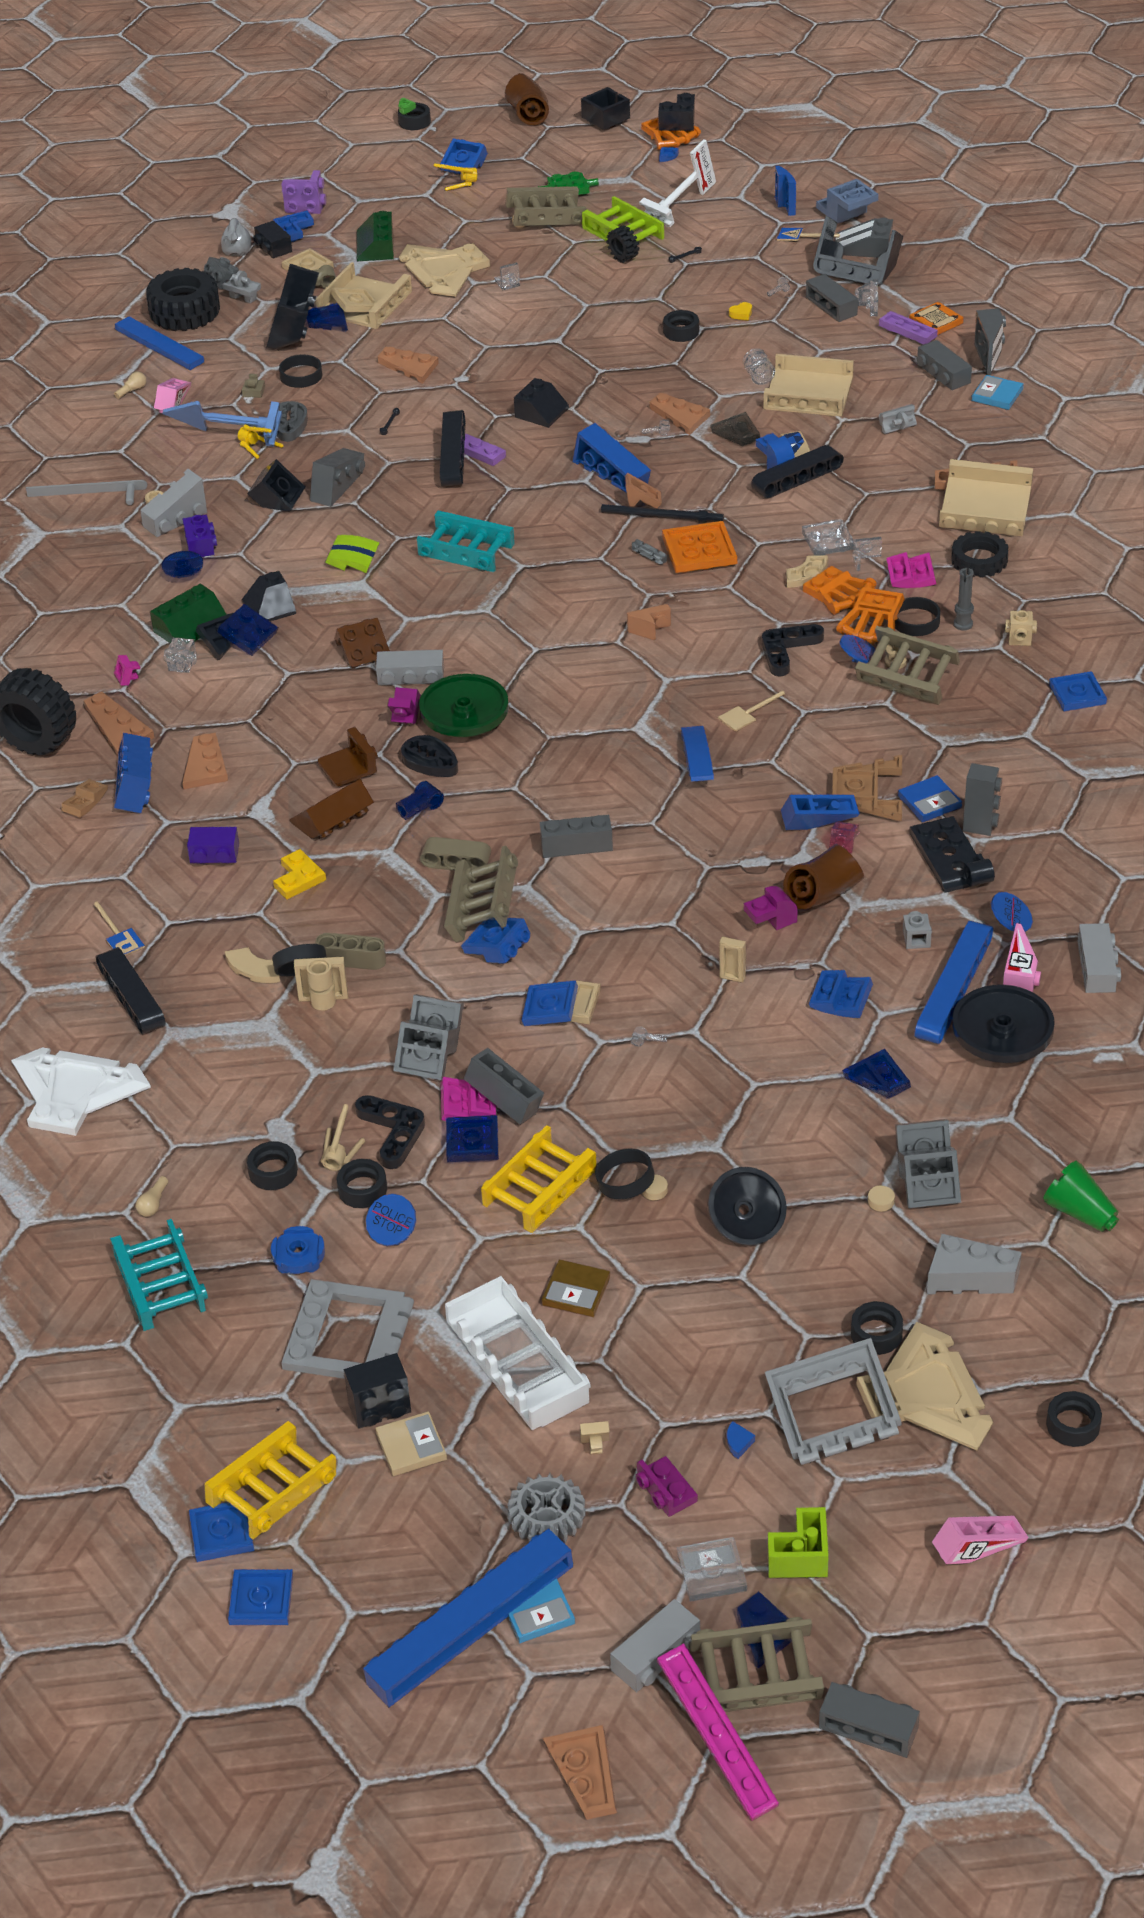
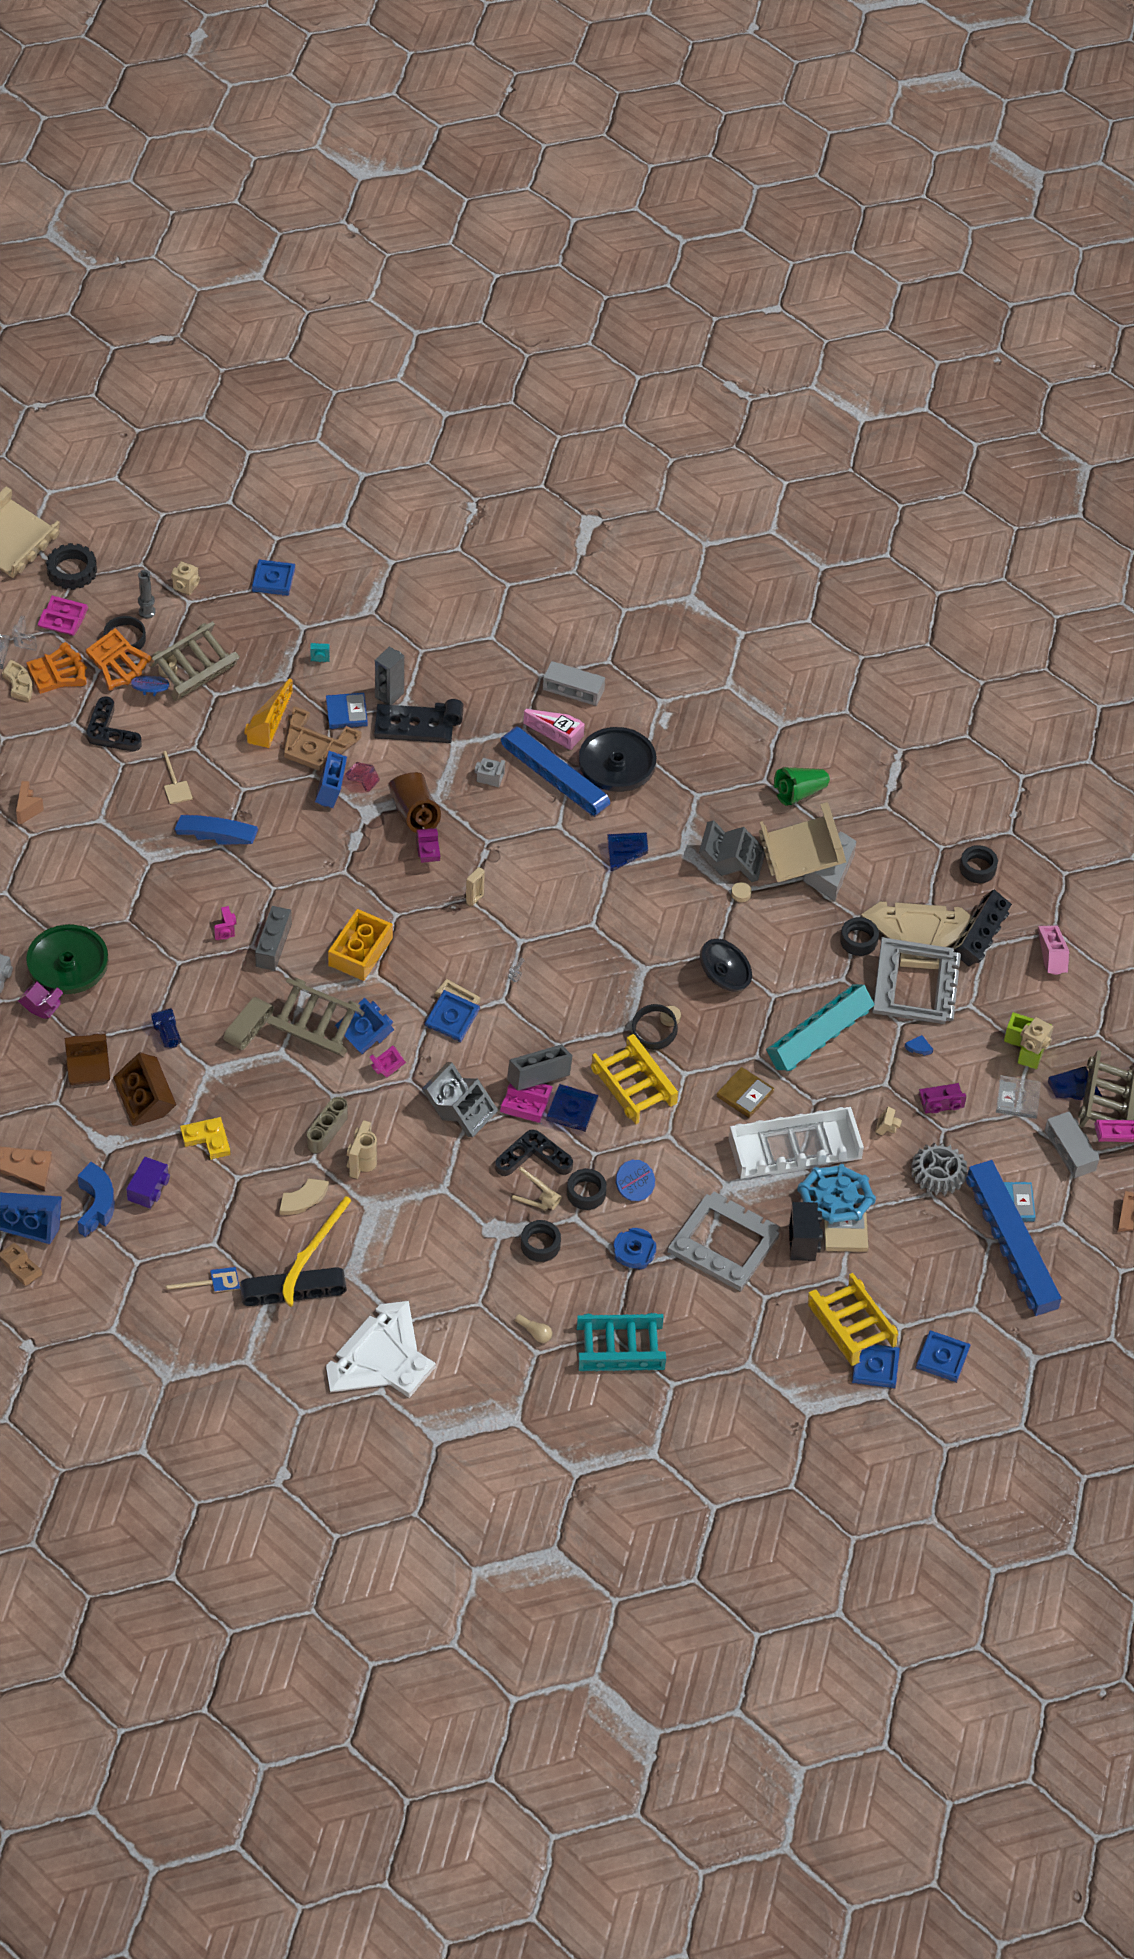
camera: 75 degrees left, 10 degrees up
black tyre [272,944,327,976] -> none
black piece [401,735,458,777] -> none
blue slope [809,970,873,1018] -> none
blue piece [991,892,1033,932] -> none
none -> blue arch [78,1162,115,1237]
none -> dark pink bracket [214,906,237,940]
none -> light orange wedge [245,679,293,748]
none -> yellow piece [283,1196,351,1307]
none -> teal plate [310,643,330,662]
none -> light orange brick [328,909,393,981]
none -> dark pink bracket [370,1045,406,1077]
none -> tan panel [759,802,846,882]
none -> teal brick [766,984,875,1072]
none -> dark azure plate [797,1164,876,1225]
none -> black brick [953,889,1012,967]
none -> tan brick [1020,1017,1054,1054]

